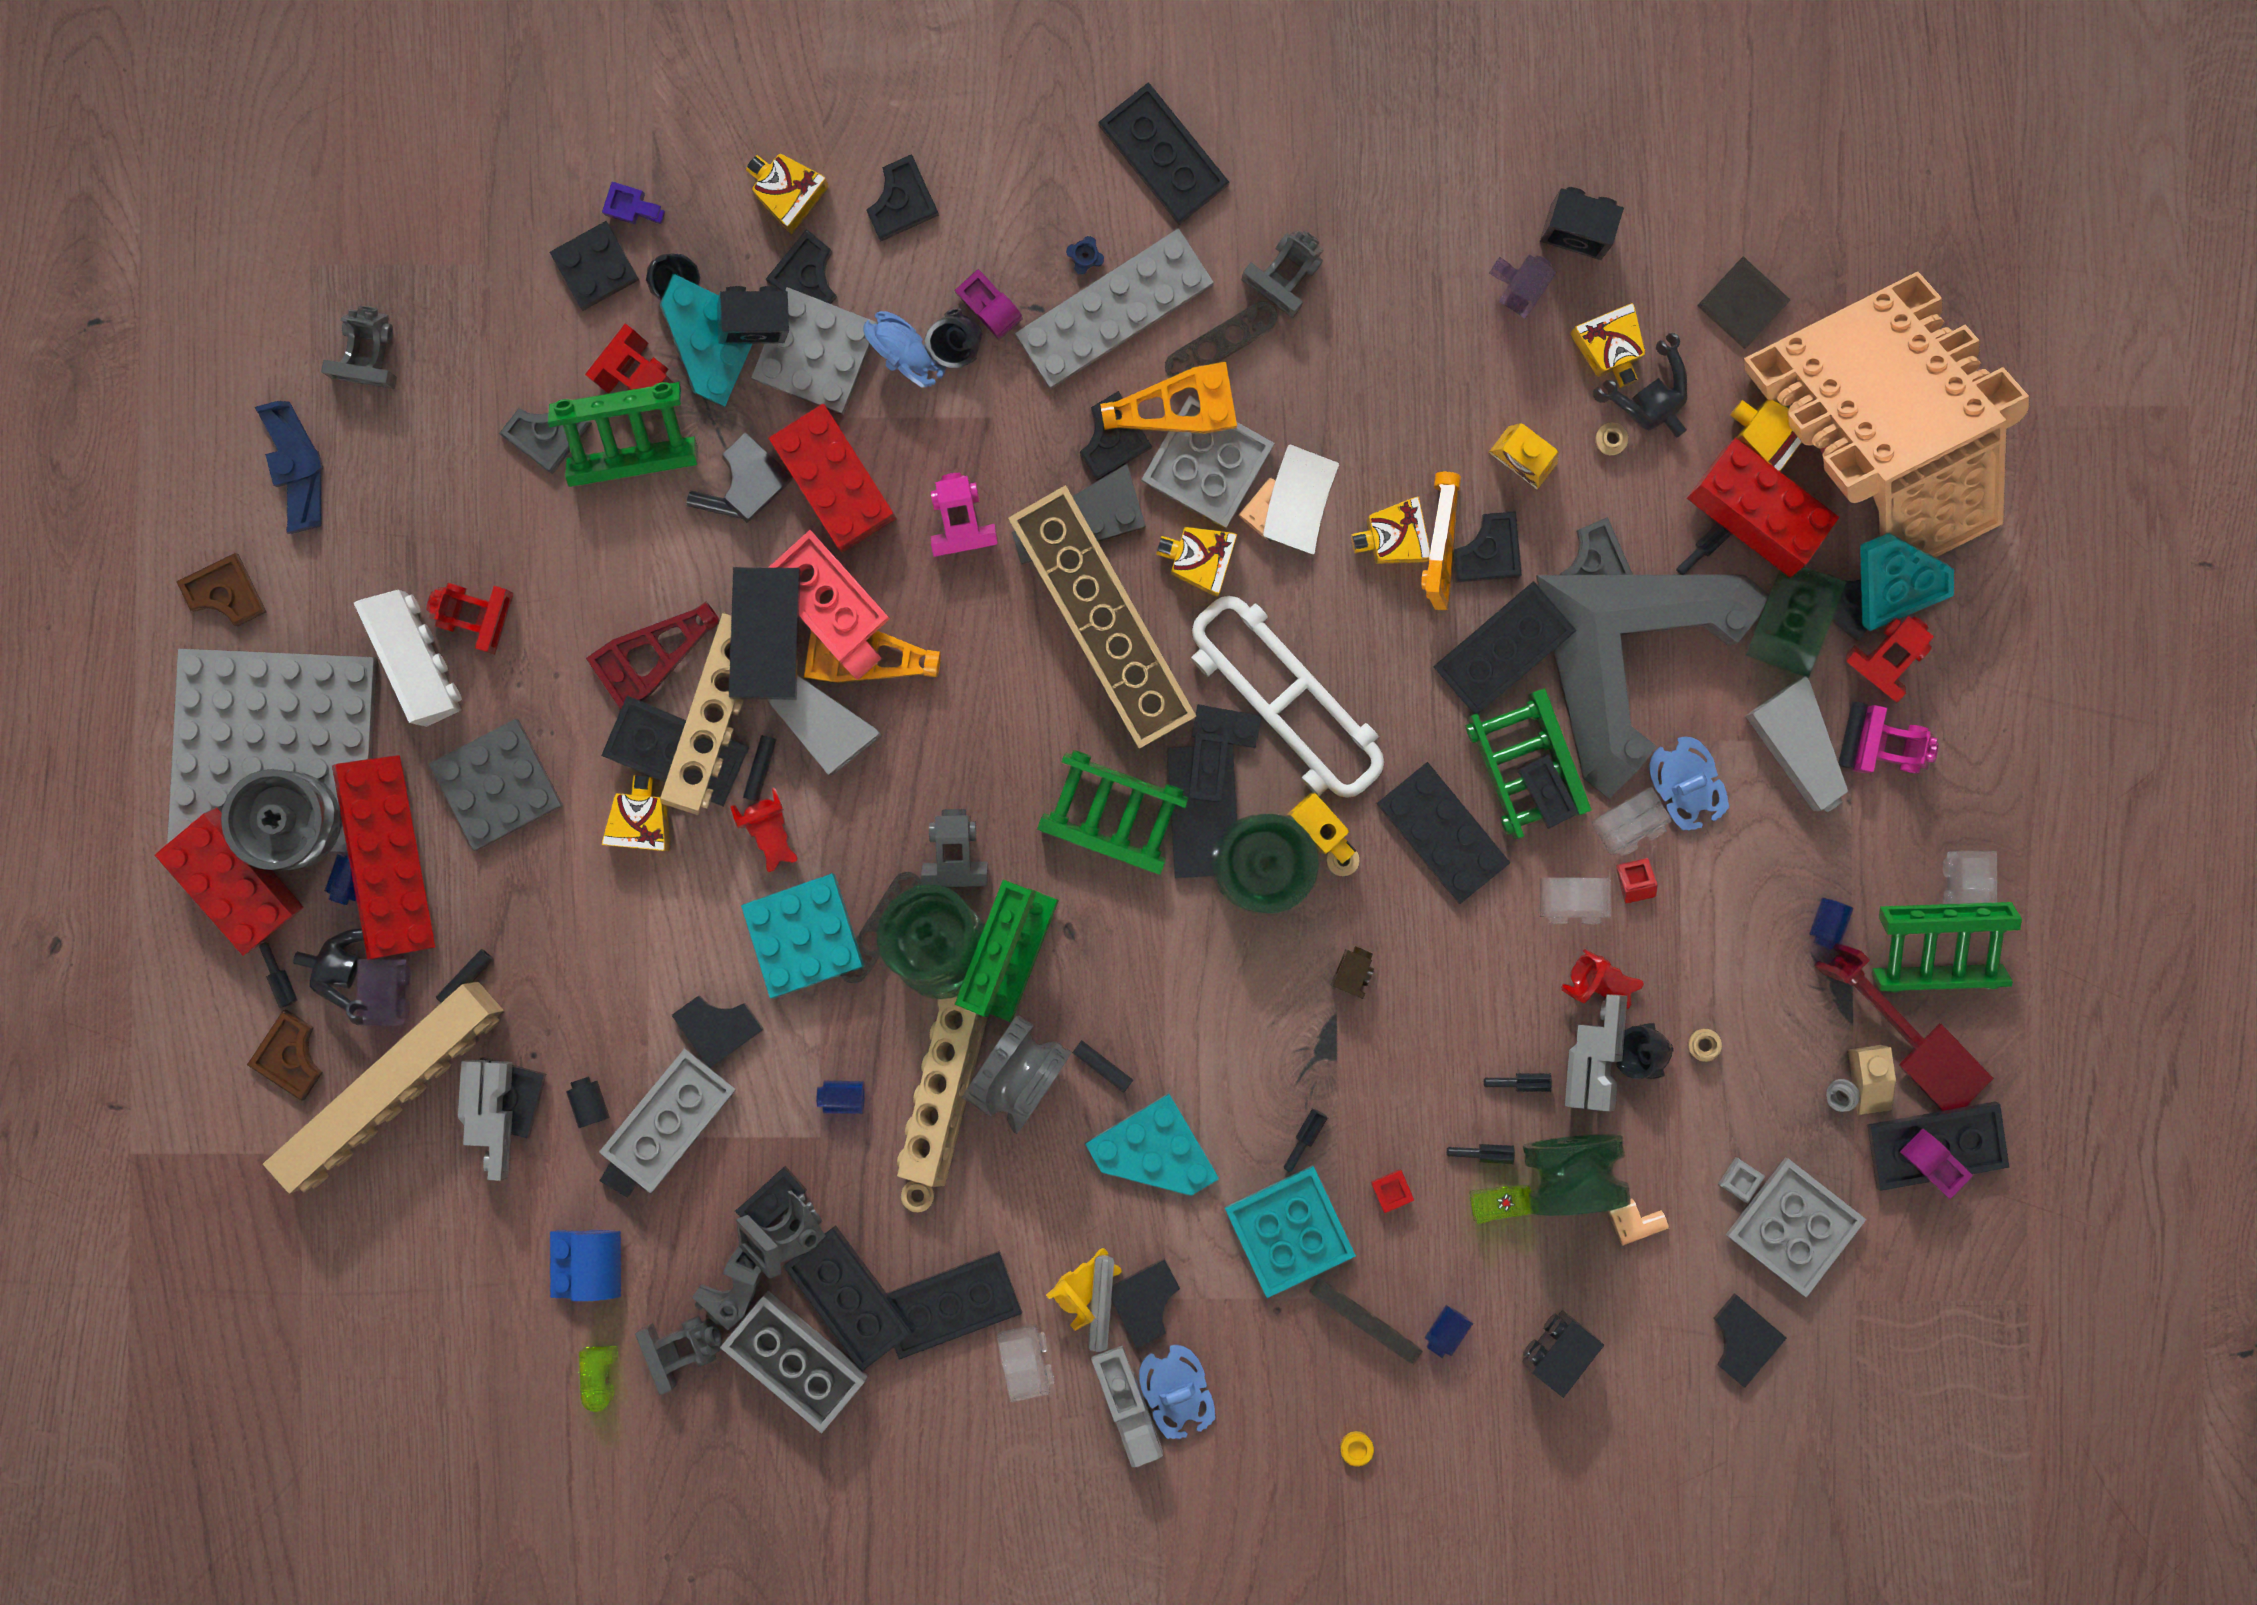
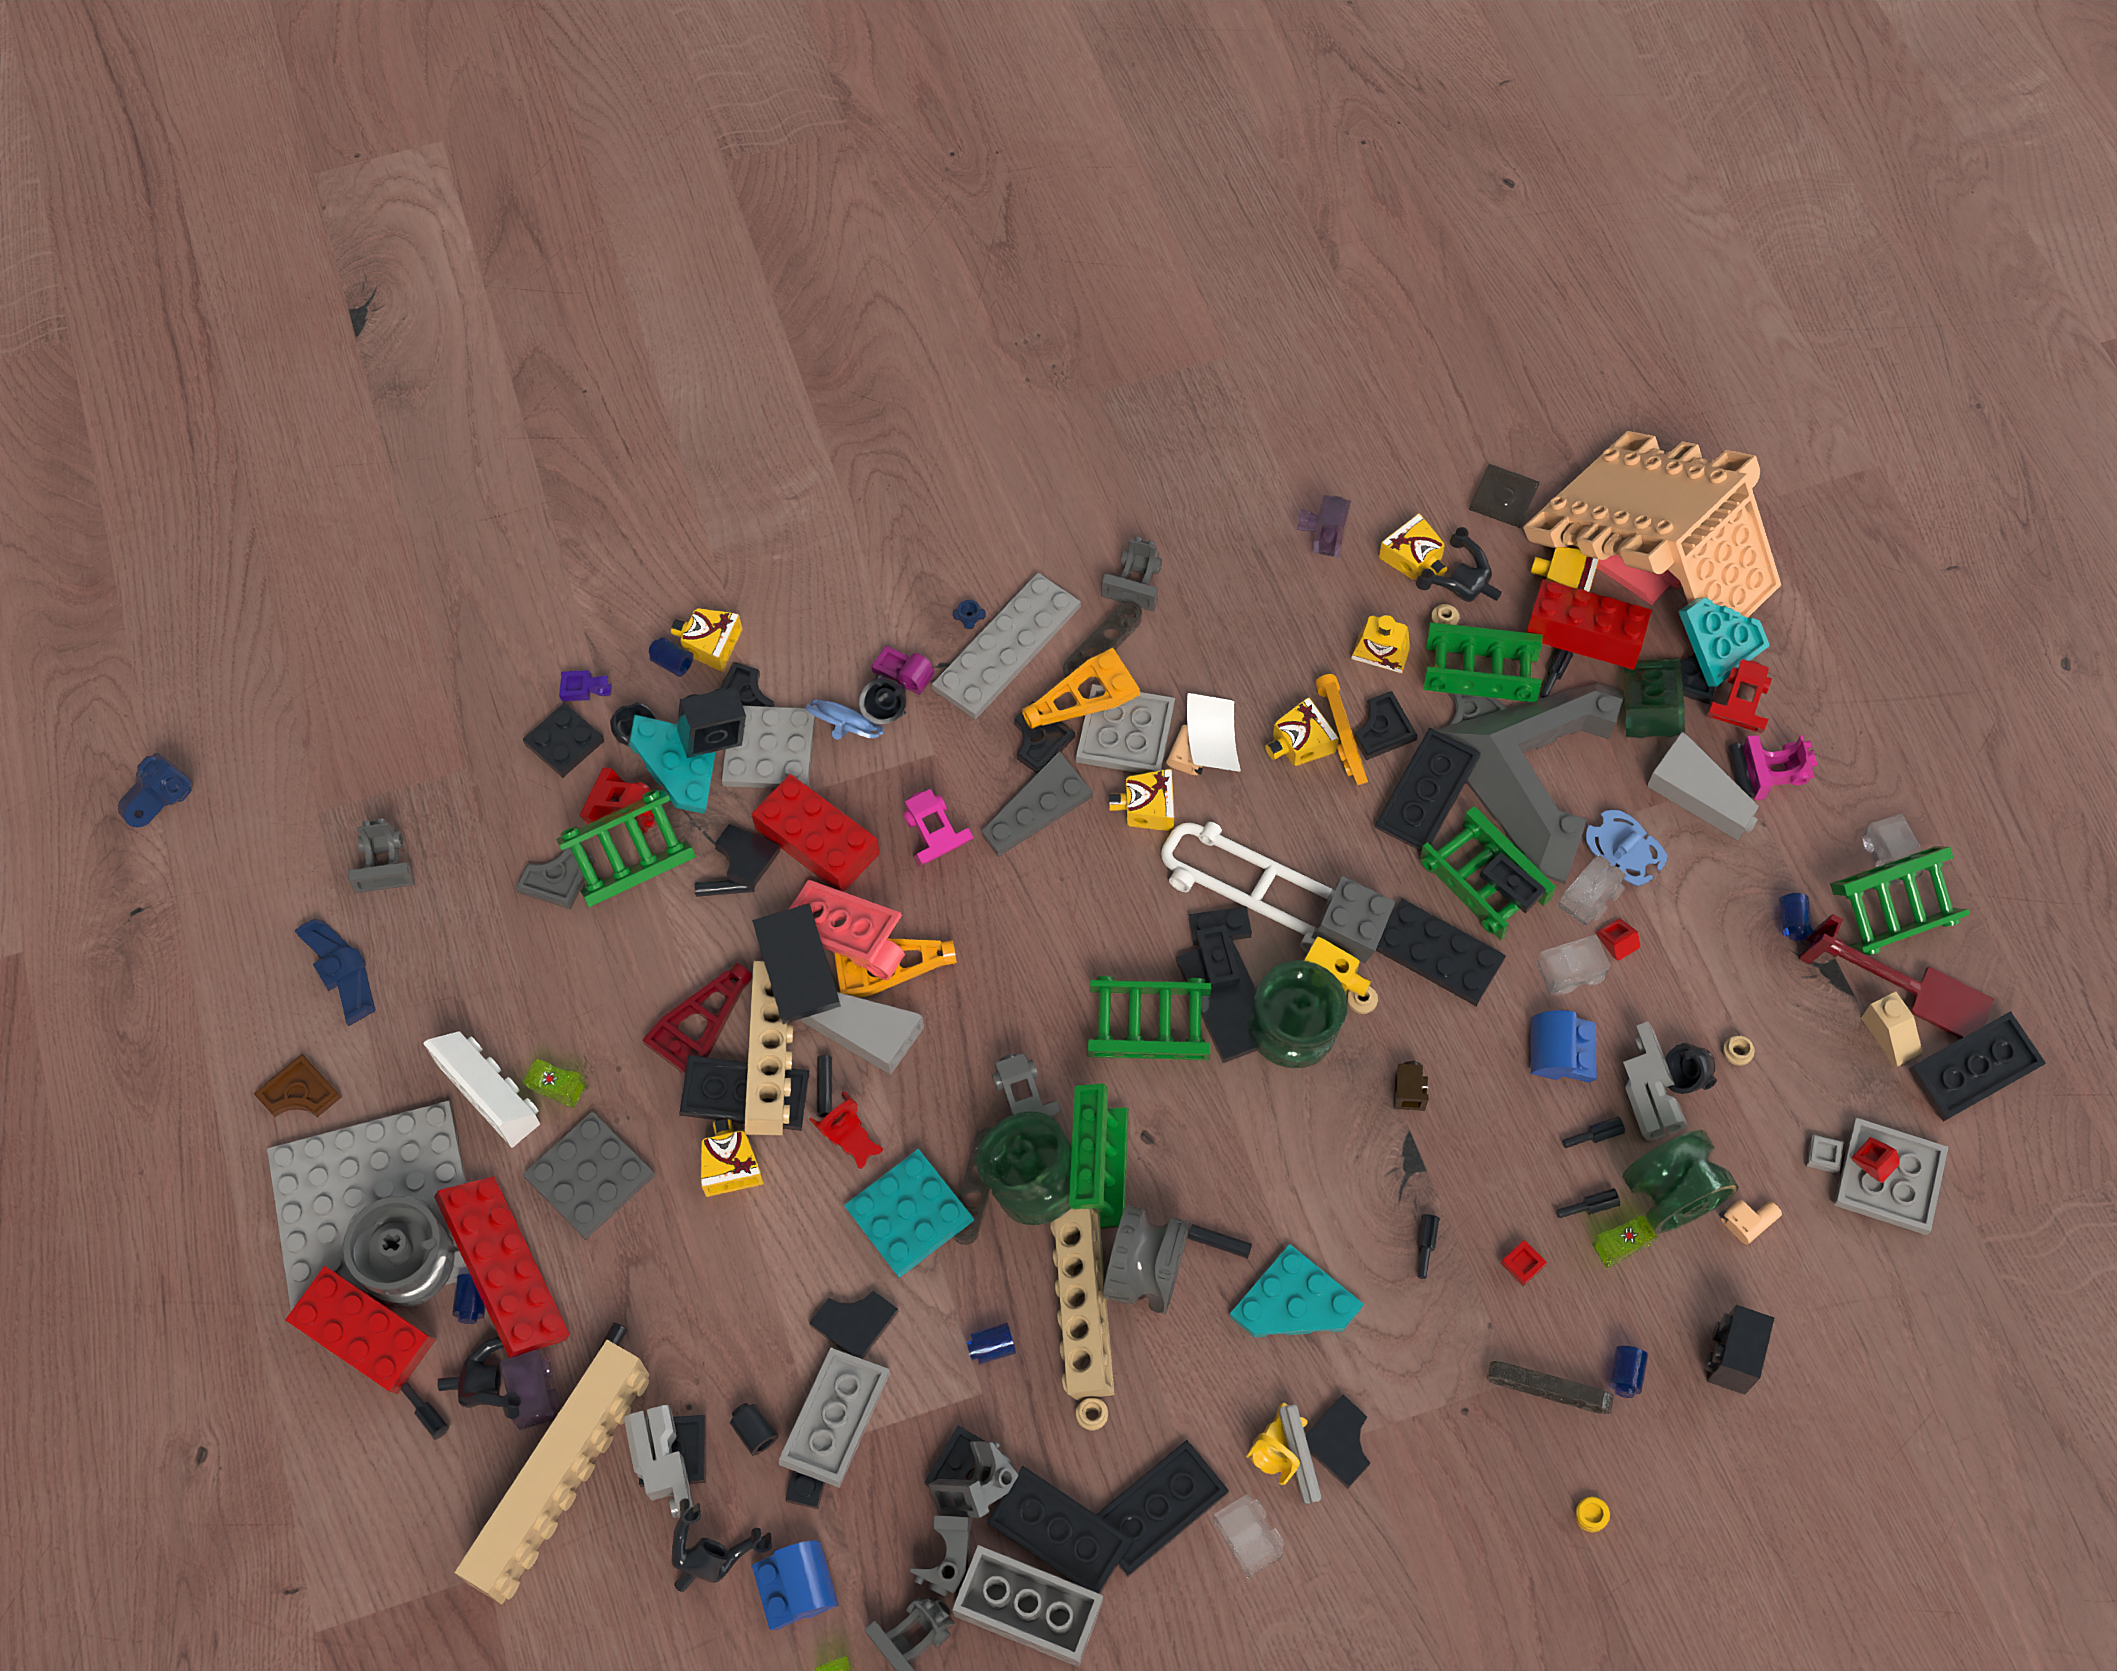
camera: 15 degrees left, 25 degrees down
reddish brown tile [247,1010,323,1101] -> none
red tile [426,583,514,655] -> none
black tile [866,154,939,242] -> none
tan brick [1008,485,1196,749] -> none
light grey plate [1091,1345,1163,1467] -> none
black tile [1098,82,1230,225] -> none
medium blue shield [1139,1345,1215,1439] -> none
teal plate [1224,1165,1356,1298] -> none
black brick [1540,187,1624,260] -> none
red hair [1561,949,1644,1009] -> none
black tile [1713,1293,1787,1388] -> none
light grey plate [1826,1079,1860,1112] -> none
magenta plate [1900,1129,1973,1199] -> none
none -> dark blue piece [118,753,192,828]
none -> clear neon green leg [523,1059,587,1109]
none -> clear blue brick [648,637,694,677]
none -> black piece [671,1498,772,1592]
none -> dark grey brick [1311,876,1395,964]
none -> green fence [1423,622,1542,703]
none -> blue brick [1530,1010,1597,1083]
none -> red slope [1851,1137,1900,1183]

